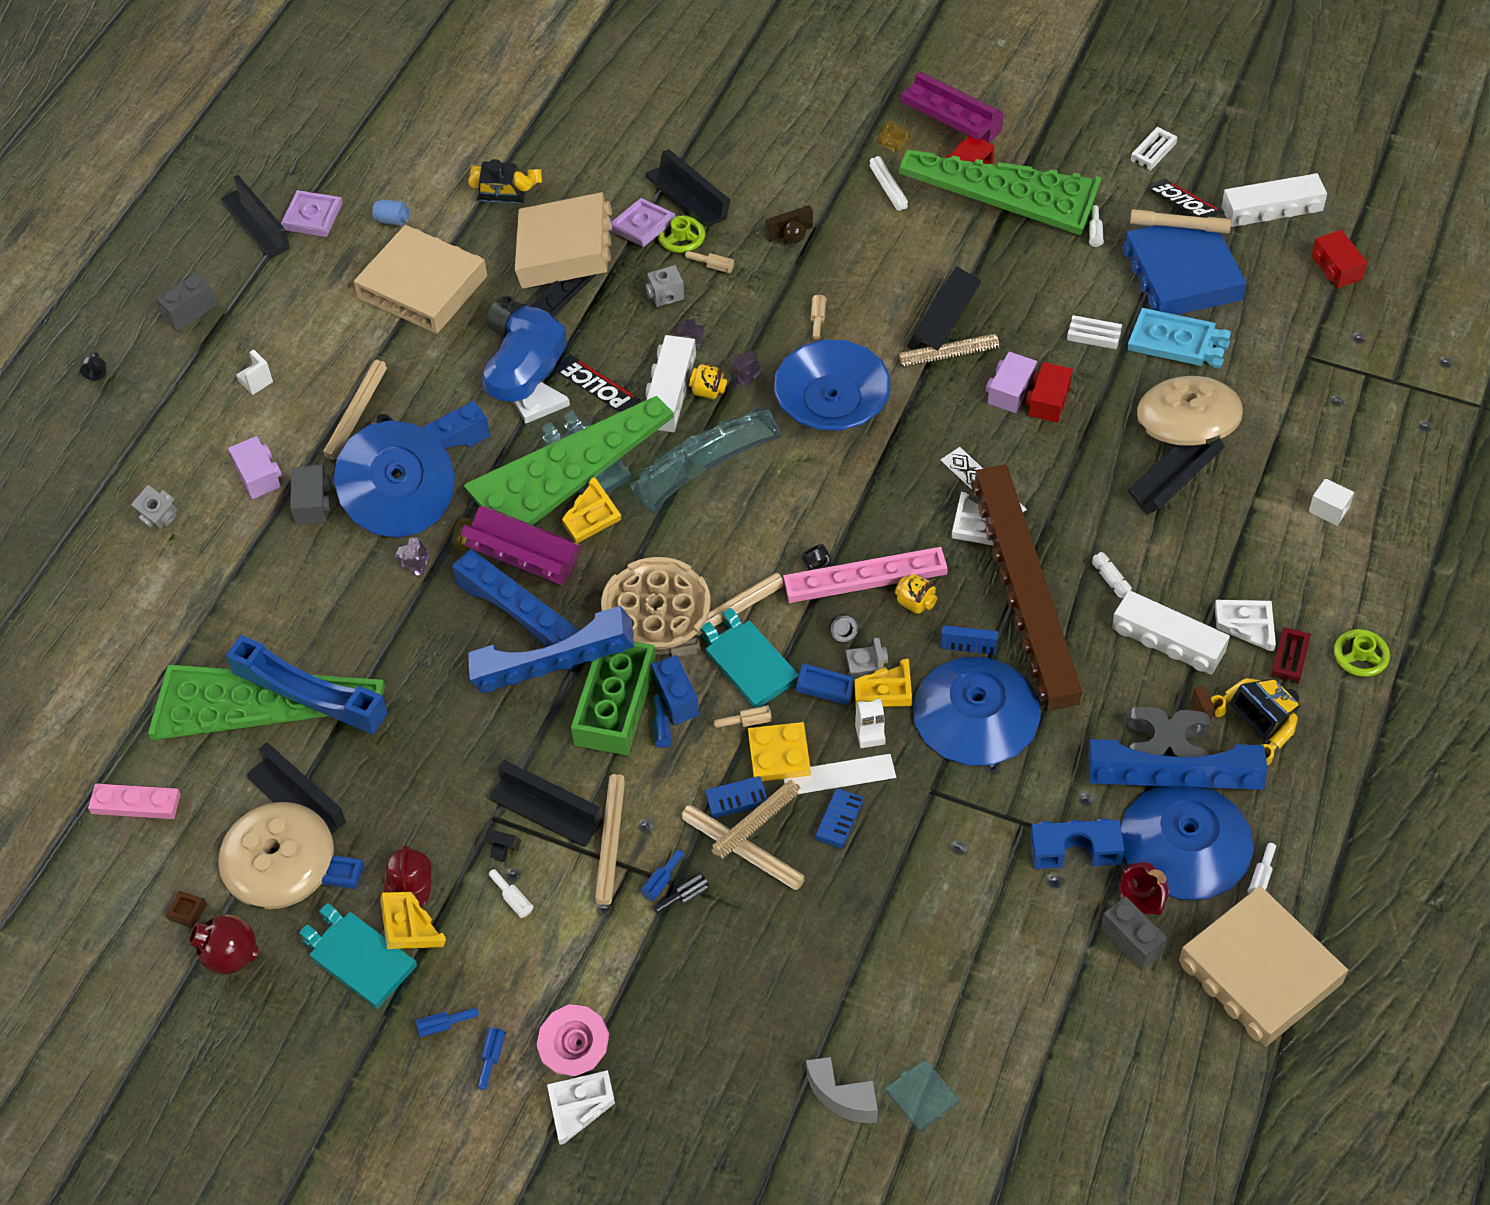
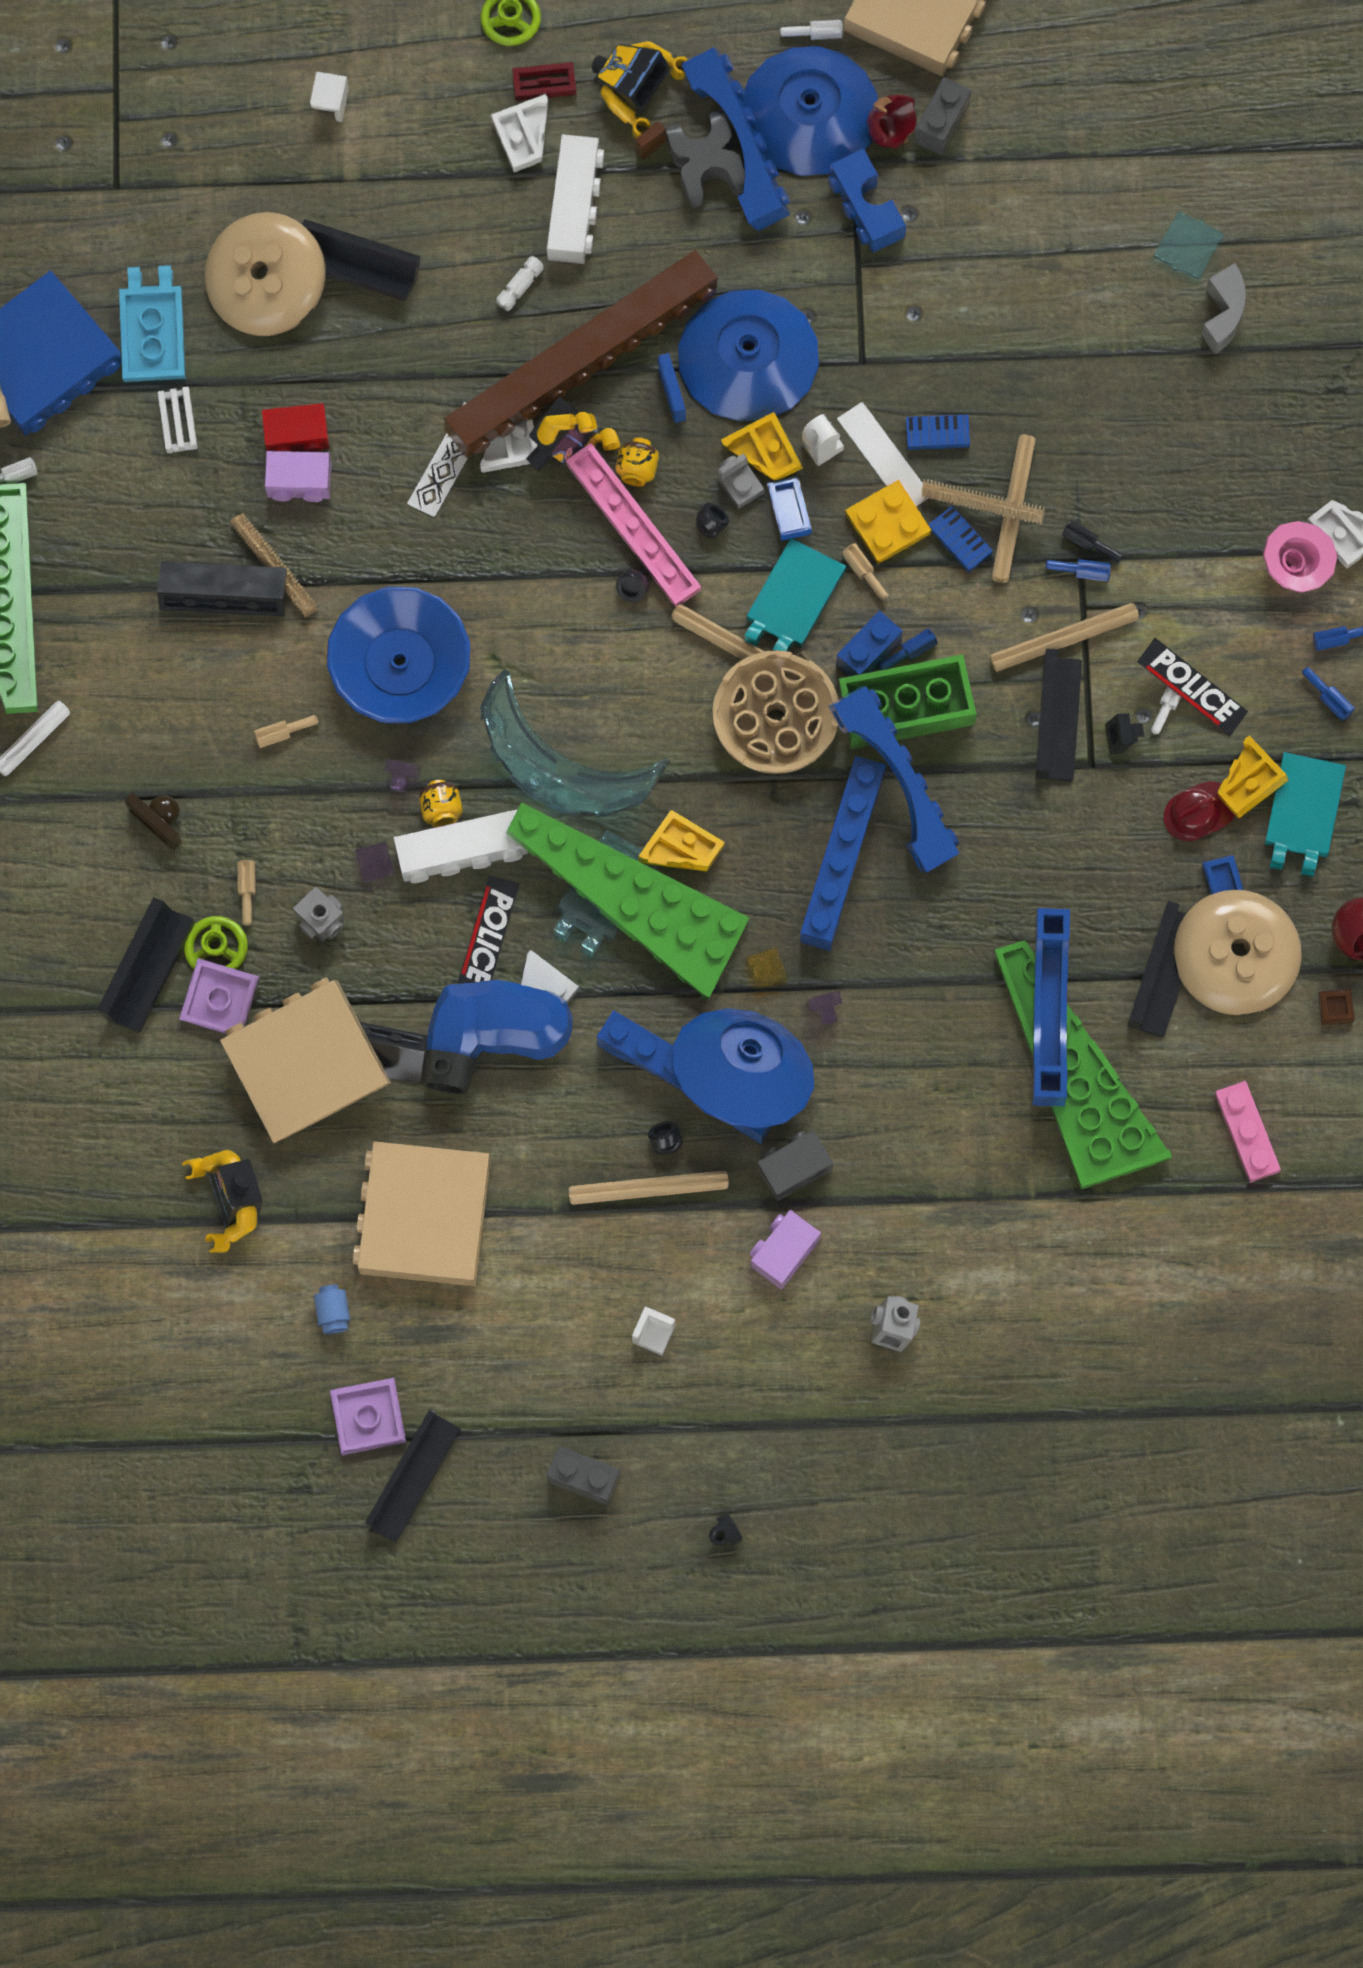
camera: 115 degrees left, 20 degrees up
magenta brick [460,506,583,585] -> none
none -> torso [526,397,620,471]
none -> sticker [1137,638,1248,736]

